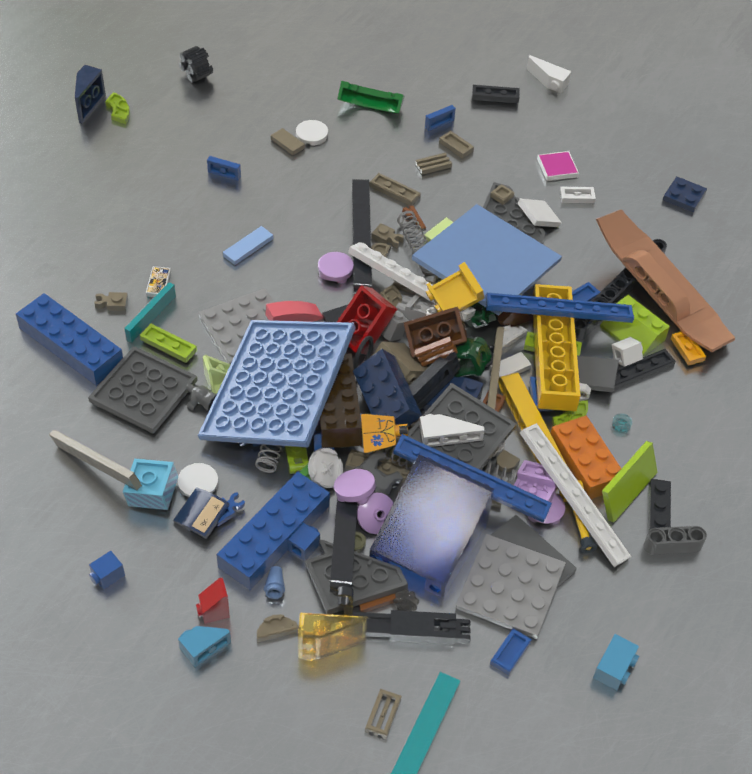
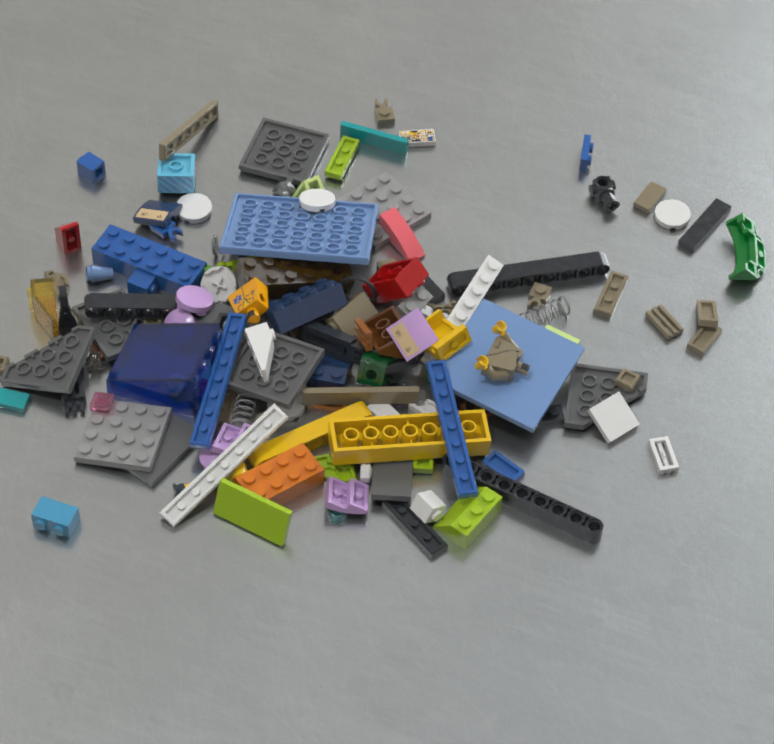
camera: 80 degrees right, 0 degrees up
blue brick [16,293,123,386] -> none
dark blue slope [75,65,106,124] -> none
lime tile [105,92,130,124] -> none
dark azure slope [178,626,231,668] -> none
black brick [179,46,213,83] -> none
light blue tile [223,226,273,265] -> none
lavender tile [318,252,354,284] -> none
dark tan tile [371,243,391,258] -> none
dark orange piece [402,205,426,230] -> none
blue tile [425,105,456,131] -> none
blue tile [490,628,532,675] -> none
dark pink tile [537,151,579,181] -> none
nougat piece [596,209,735,352] -> none
dark grey beam [644,526,707,555] -> none
black plate [648,479,671,532] -> none
dark blue plate [663,176,707,213] -> none
light orange plate [671,331,706,366] -> none
none -> dark grey plate [0,325,97,394]
none -> clear pink tile [89,391,115,414]
none -> white tile [299,189,335,212]
none -> lavender slope [325,476,369,514]
none -> lavender slope [386,307,439,361]
none -> dark tan torso [475,320,531,382]
none -> black connector [589,176,620,212]
none -> black tile [678,198,732,252]
none -> dark tan tile [696,300,719,327]

